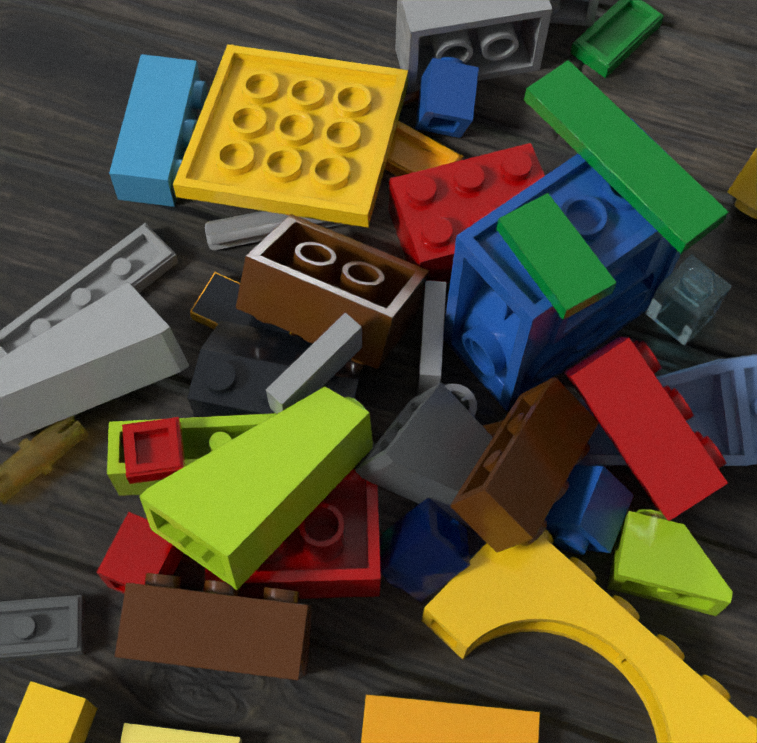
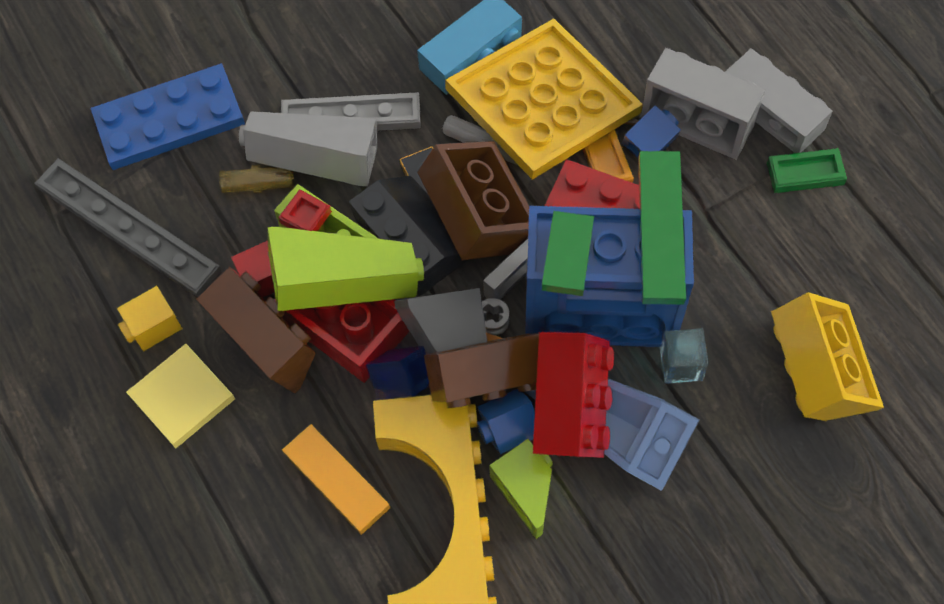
camera: 45 degrees right, 0 degrees up
light grey tile [266,313,362,414] -> none

